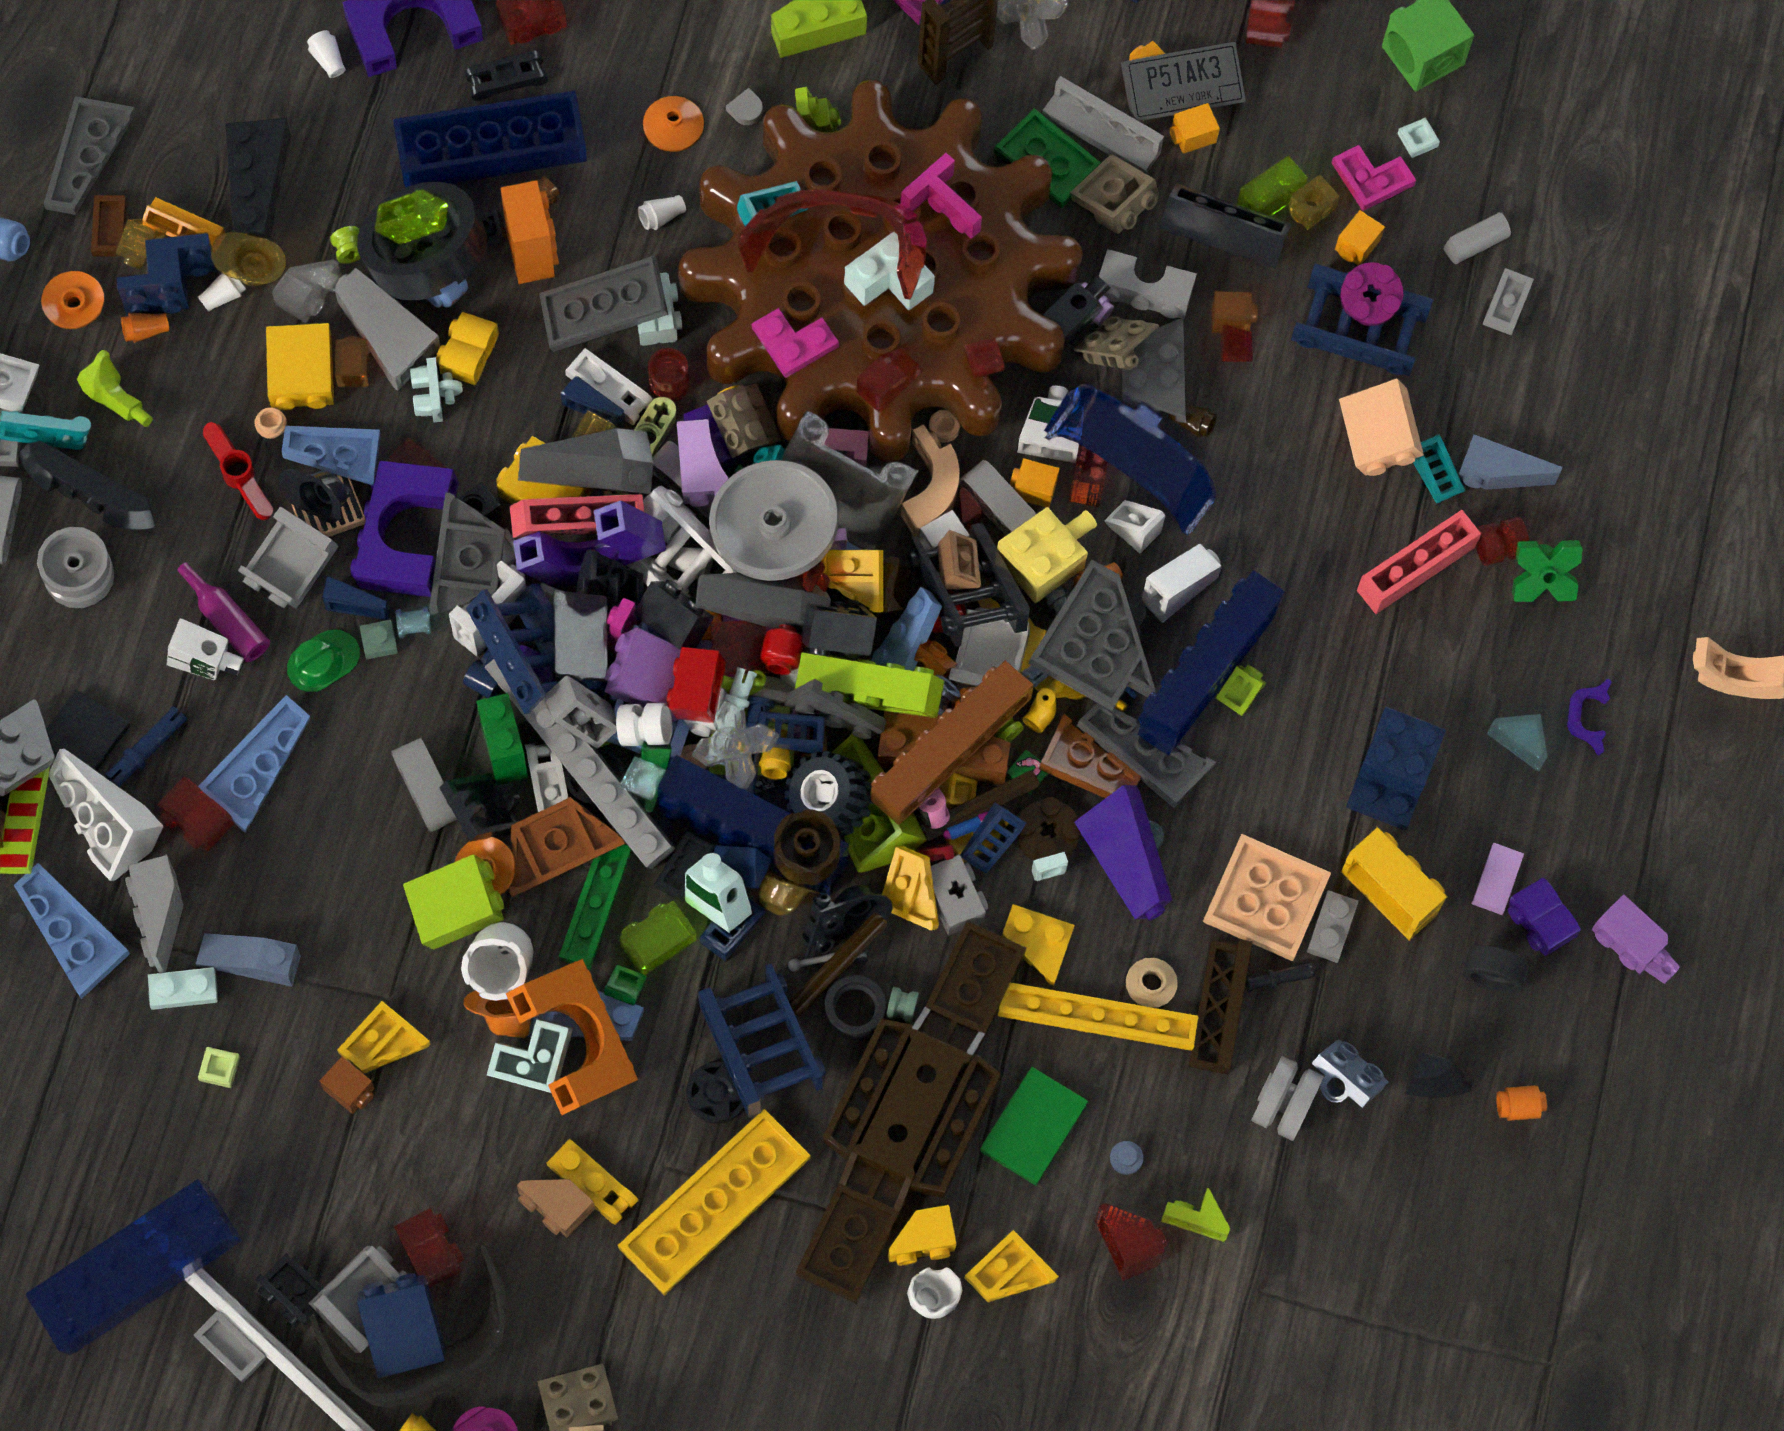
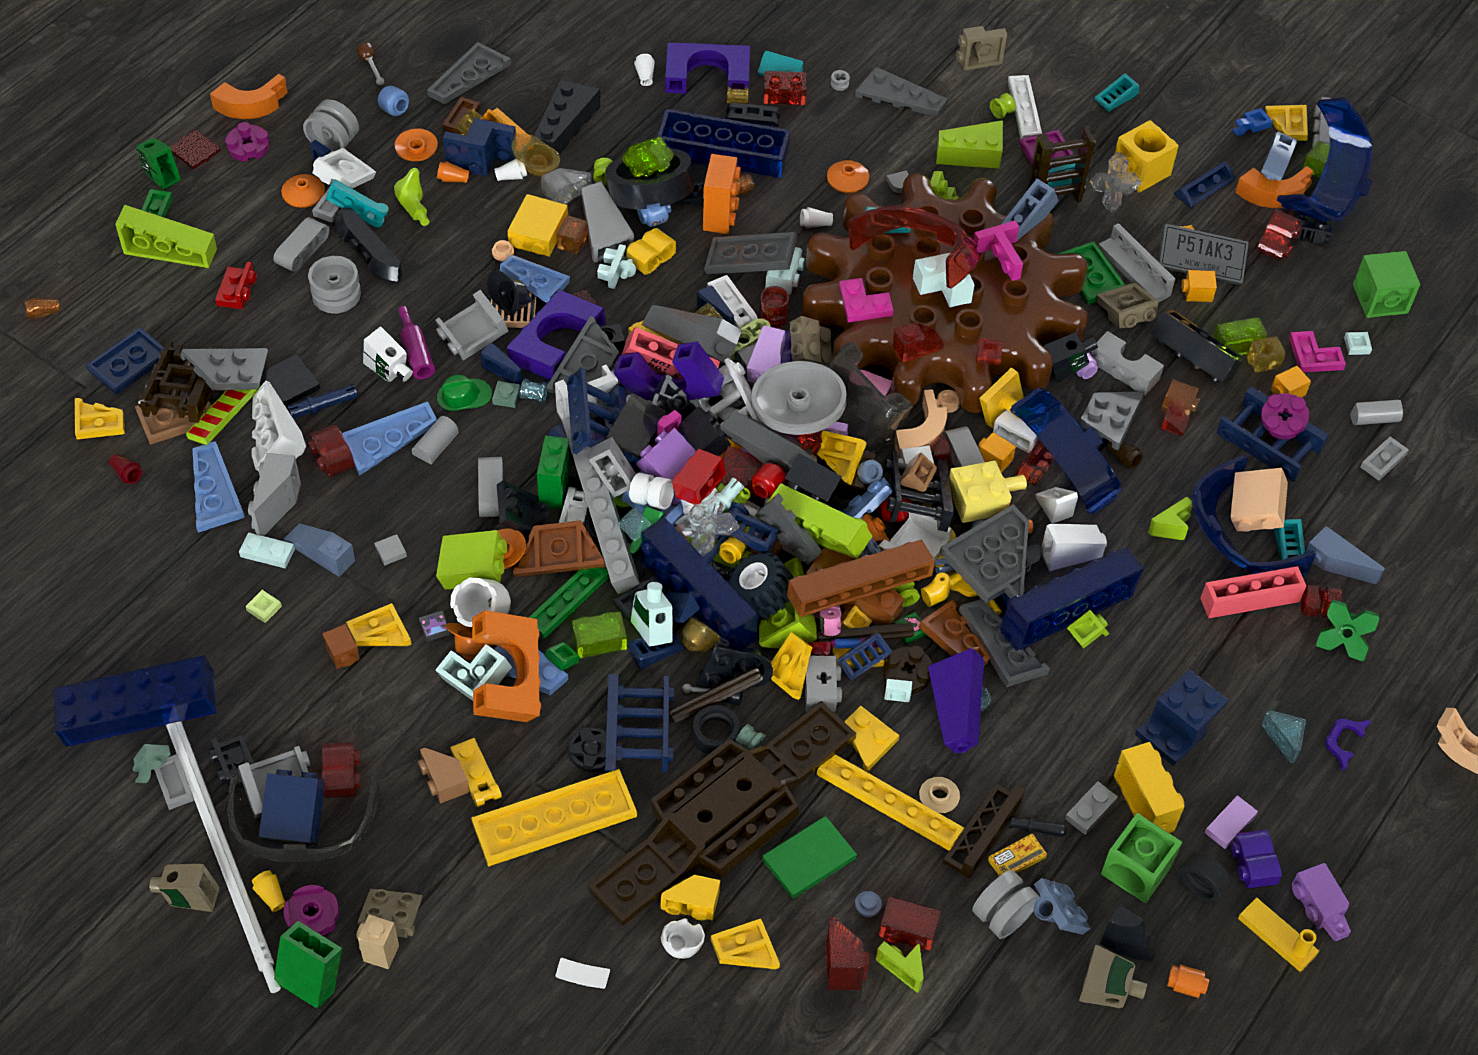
camera: 25 degrees right, 15 degrees down
red piece [203,422,273,520] -> none
dark brown brick [774,809,840,885] -> none
dark tan hinge [1074,317,1159,370] -> none
light nougat plate [1203,834,1331,961] -> none
none -> sand green plate [133,744,170,783]
none -> light grey tile [374,534,407,566]
none -> light grey brick [412,416,459,464]
none -> dark grey tile [419,611,450,642]
none -> white sticker [555,958,610,989]
none -> clear yellow bush [727,86,748,105]
none -> sand blue tile [858,460,883,484]
none -> clear red piece [879,897,941,951]
none -> yellow tile [979,368,1027,429]
none -> tile [988,834,1047,876]
none -> sand blue slope [1001,179,1059,241]
none -> dark tan torso [1079,945,1147,1008]
none -> bright green brick [1101,813,1182,904]
none -> lime slope [1148,497,1193,540]
none -> clear blue piece [1192,455,1316,577]
none -> yellow piece [1238,898,1319,972]

